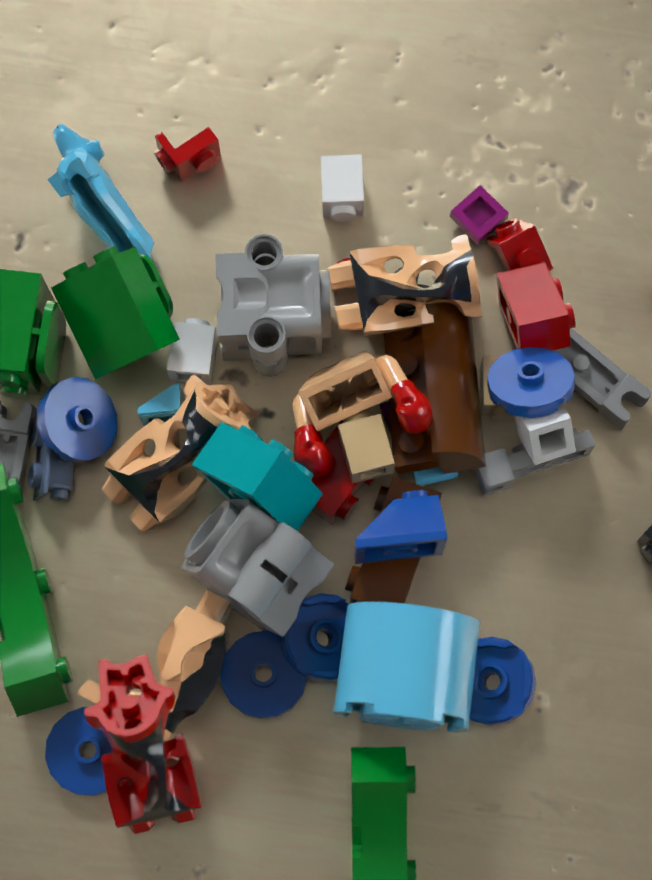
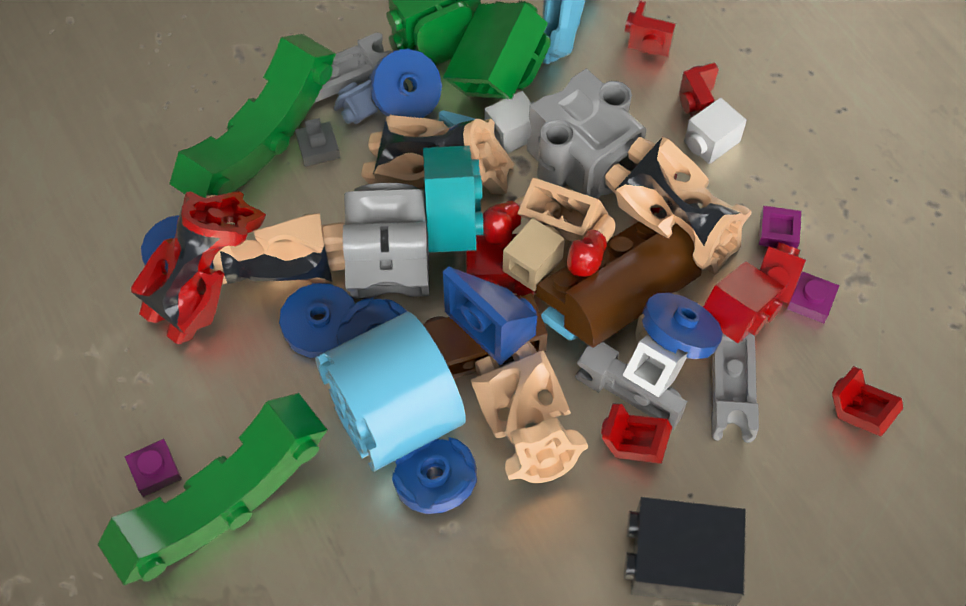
camera: 50 degrees right, 15 degrees down
none -> dark grey tile [295,118,340,167]
none -> light nougat hips [471,341,588,483]
none -> red bracket [601,403,672,464]
none -> red bracket [679,63,719,118]
none -> magenta plate [787,271,840,324]

